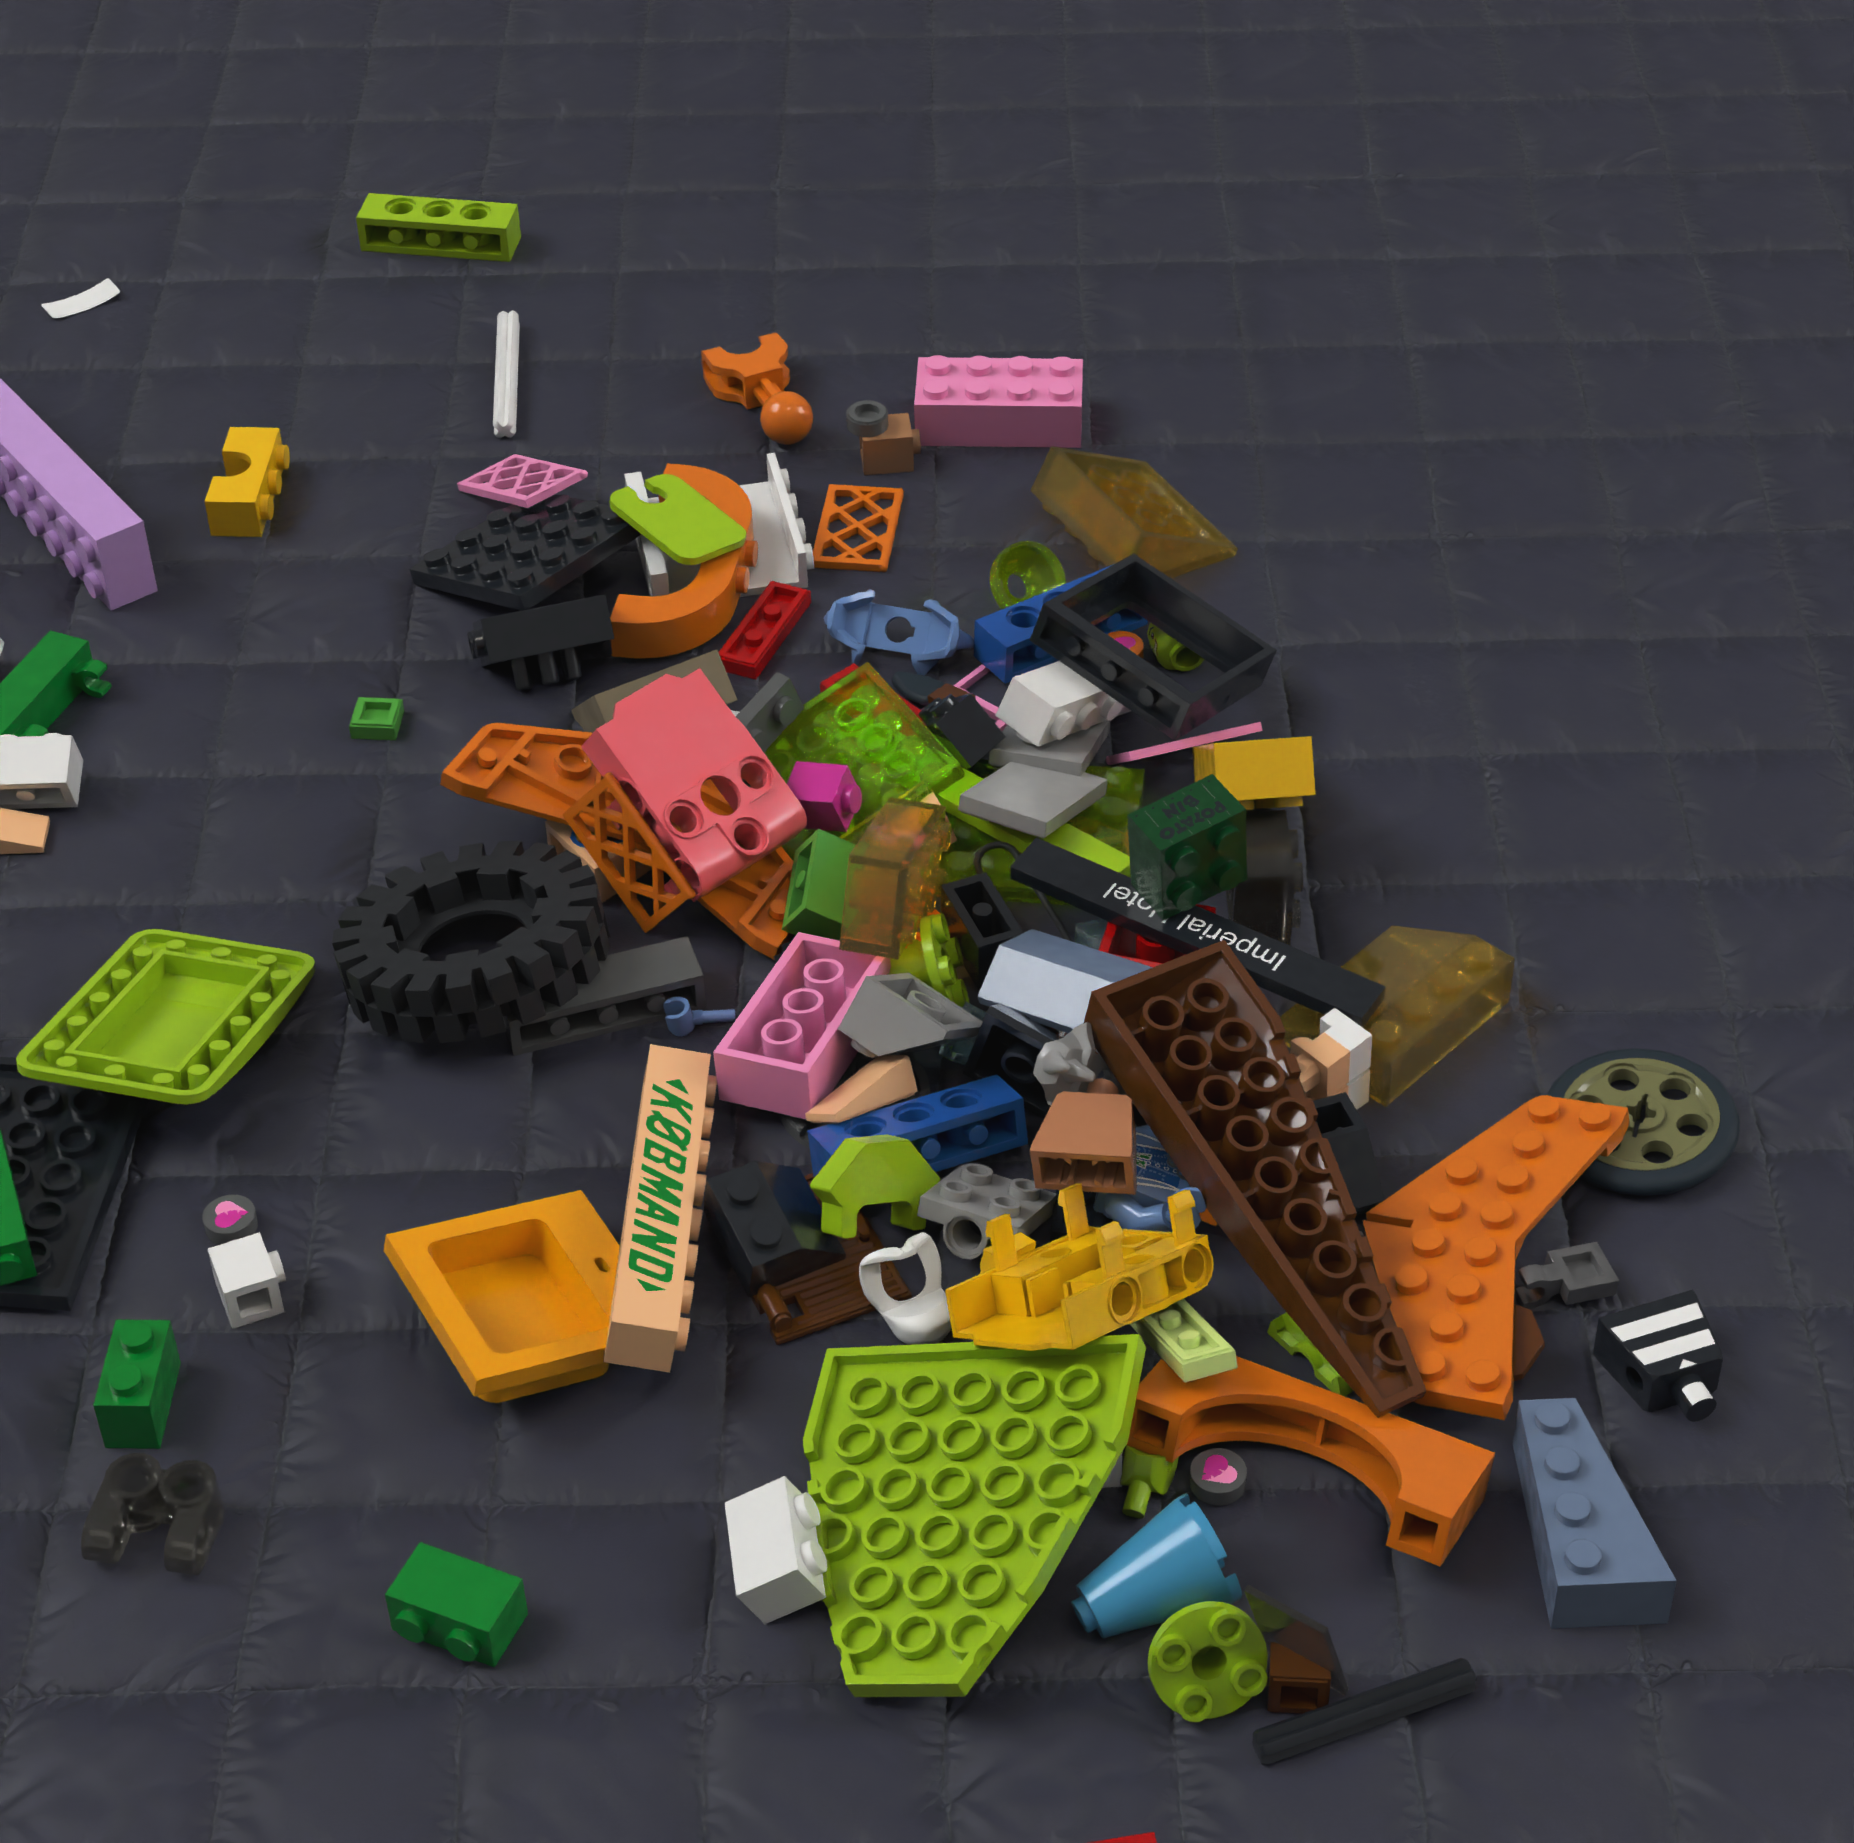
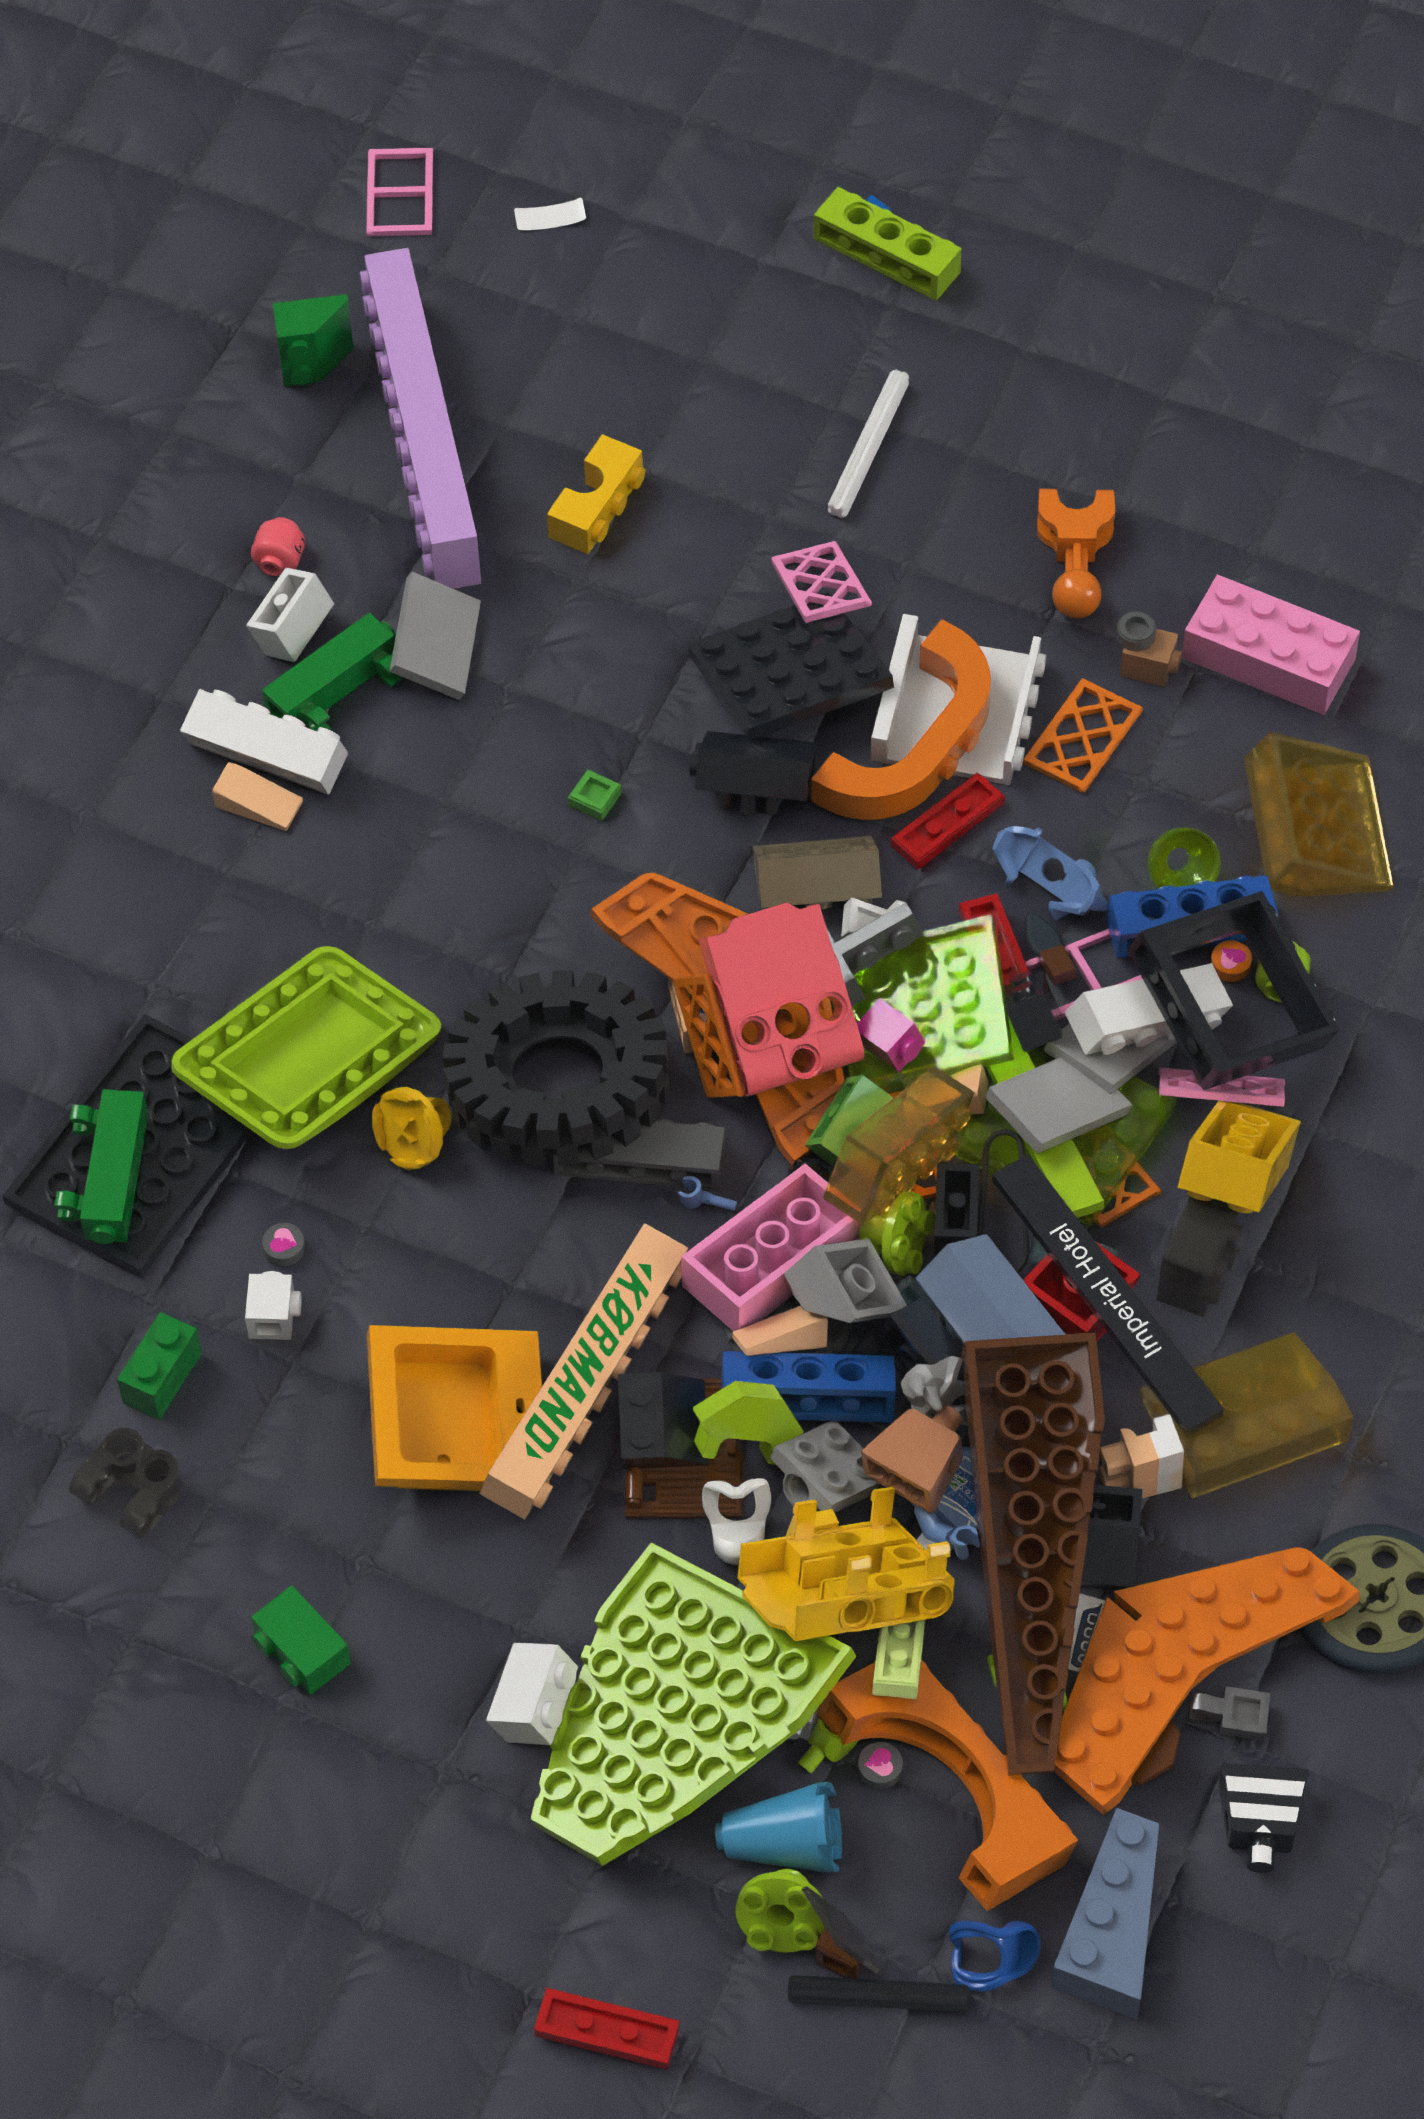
camera: 25 degrees right, 15 degrees up
lime piece [609,474,746,565] -> none
dark green brick [1127,774,1247,920] -> none
none -> yellow tile [372,1087,451,1170]
none -> light grey tile [390,572,481,700]
none -> blue piece [949,1921,1041,1991]

